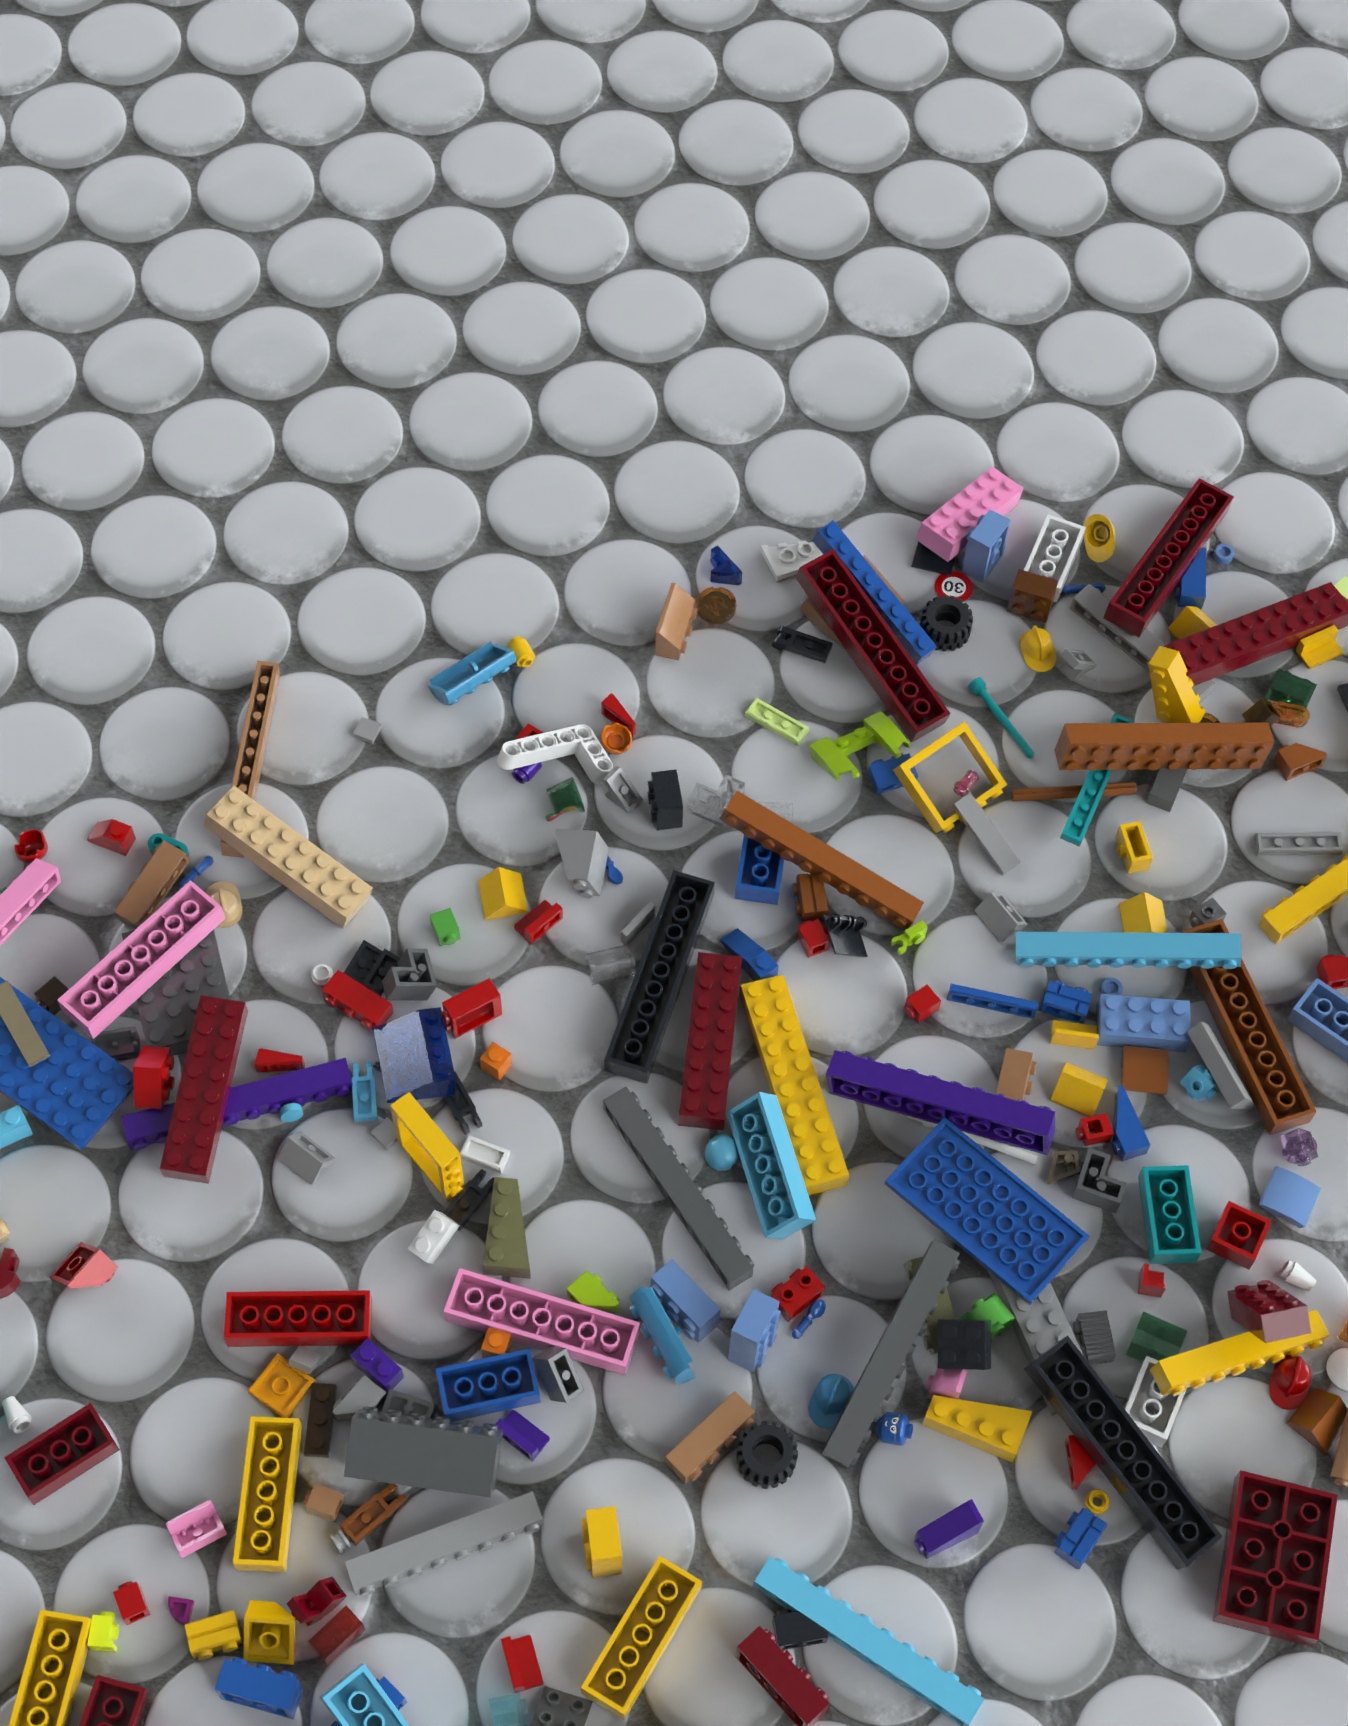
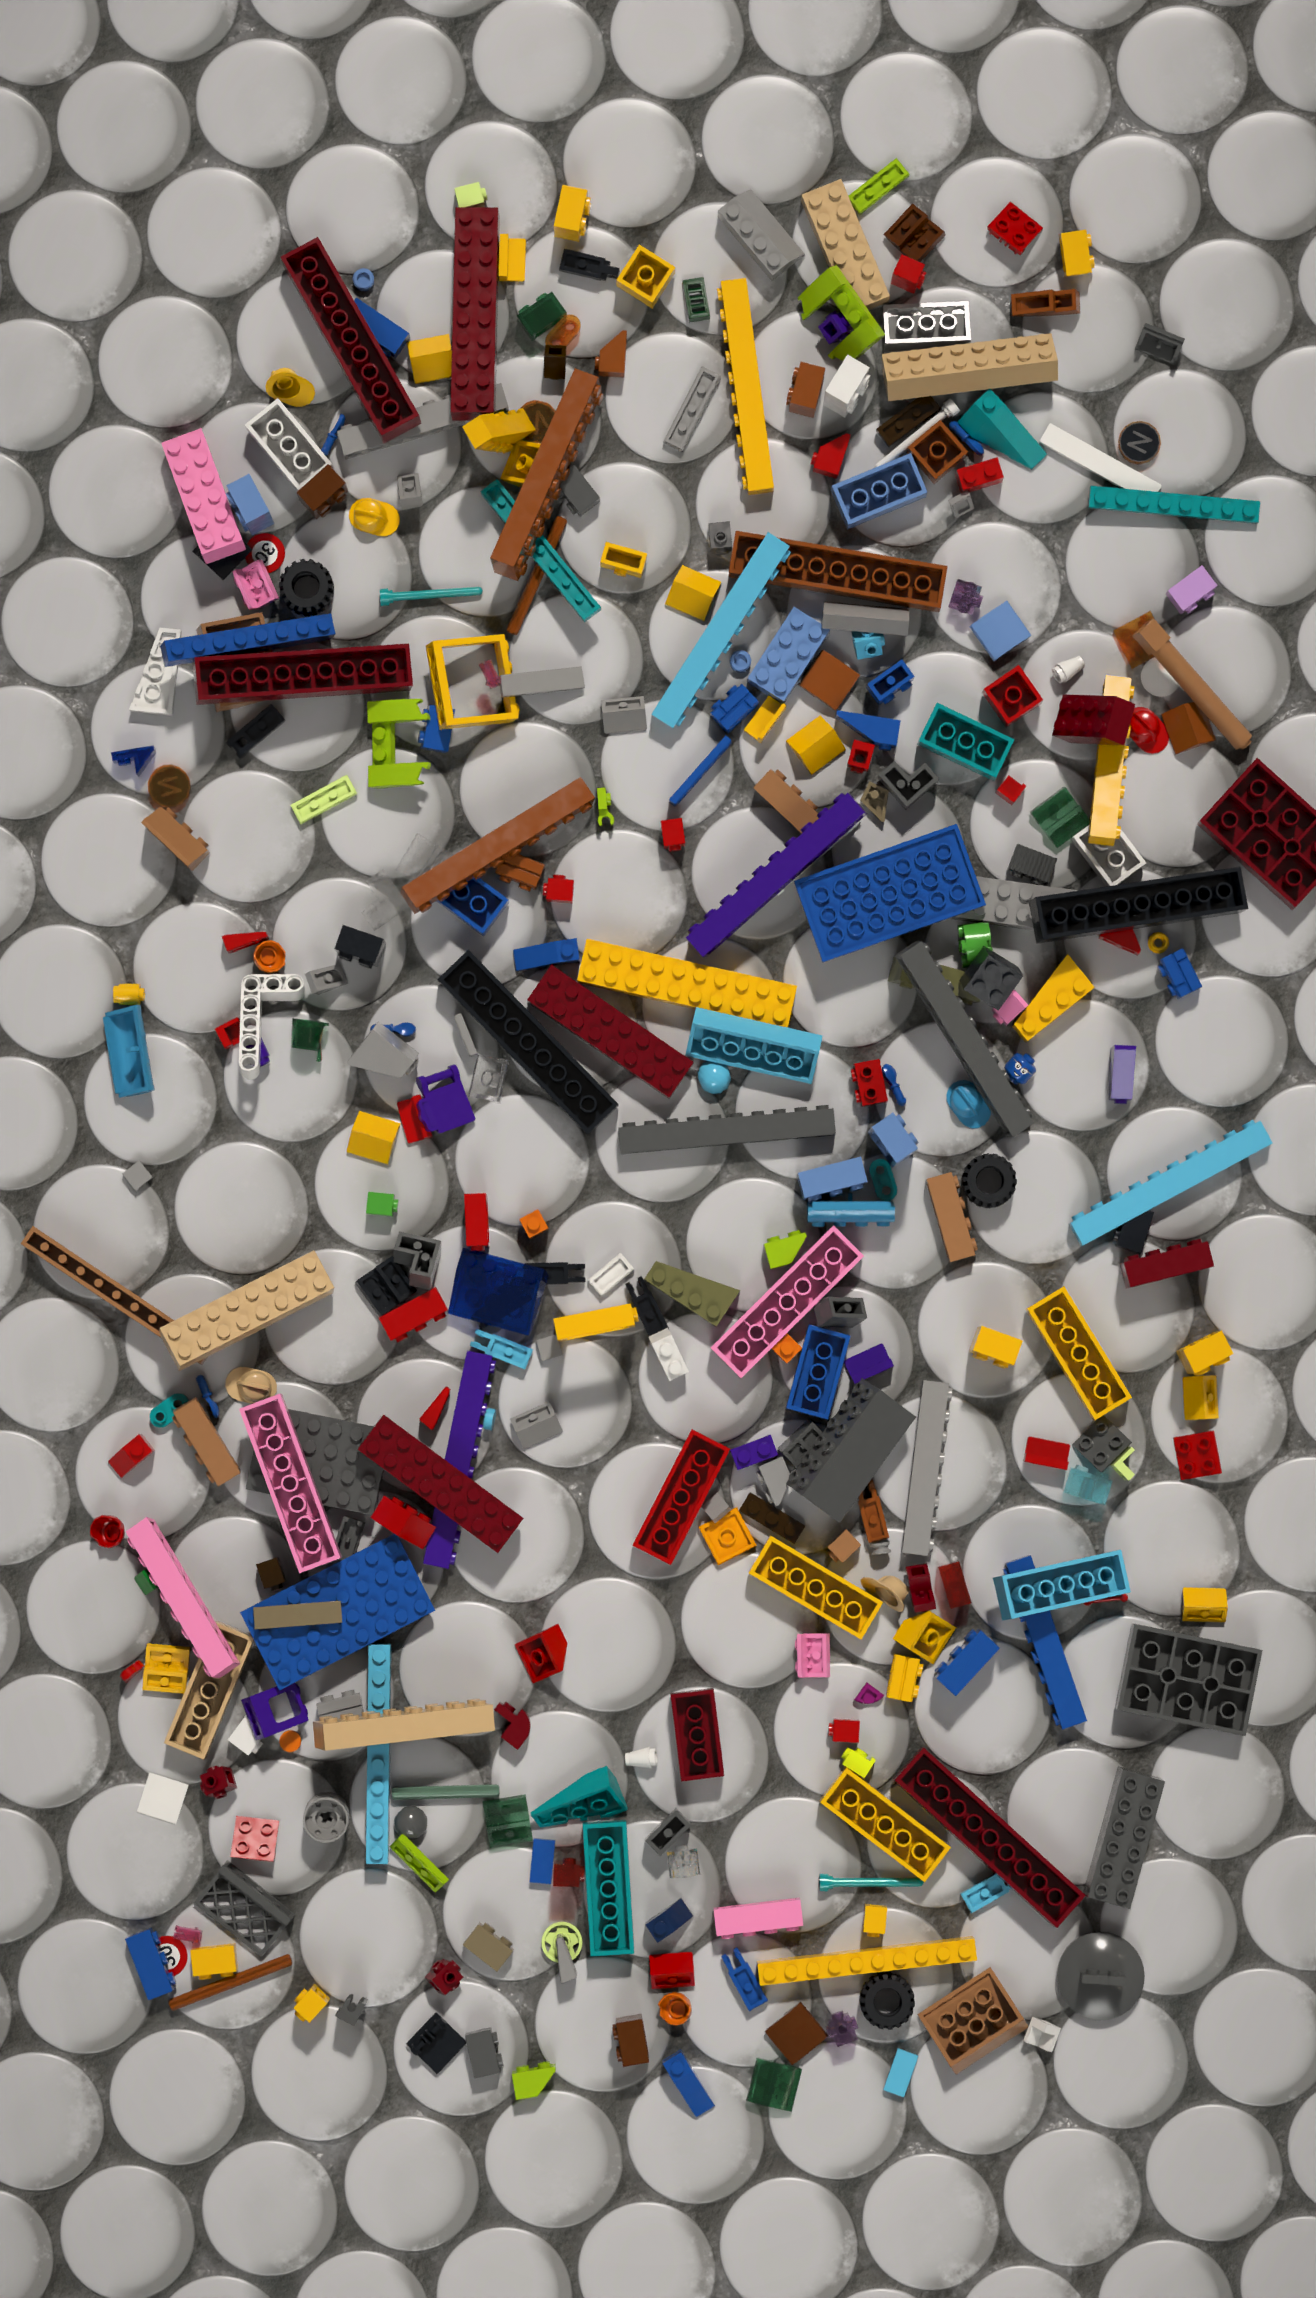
camera: 60 degrees left, 25 degrees up
white plate [311,964,334,986] -> none
black hinge [822,914,868,957] -> none
none -> bright pink bracket [232,560,279,610]
none -> dark purple piece [416,1064,476,1134]
none -> tan piece [861,1576,910,1612]
none -> blue brick [866,660,915,705]
none -> teal plate [869,1159,897,1201]

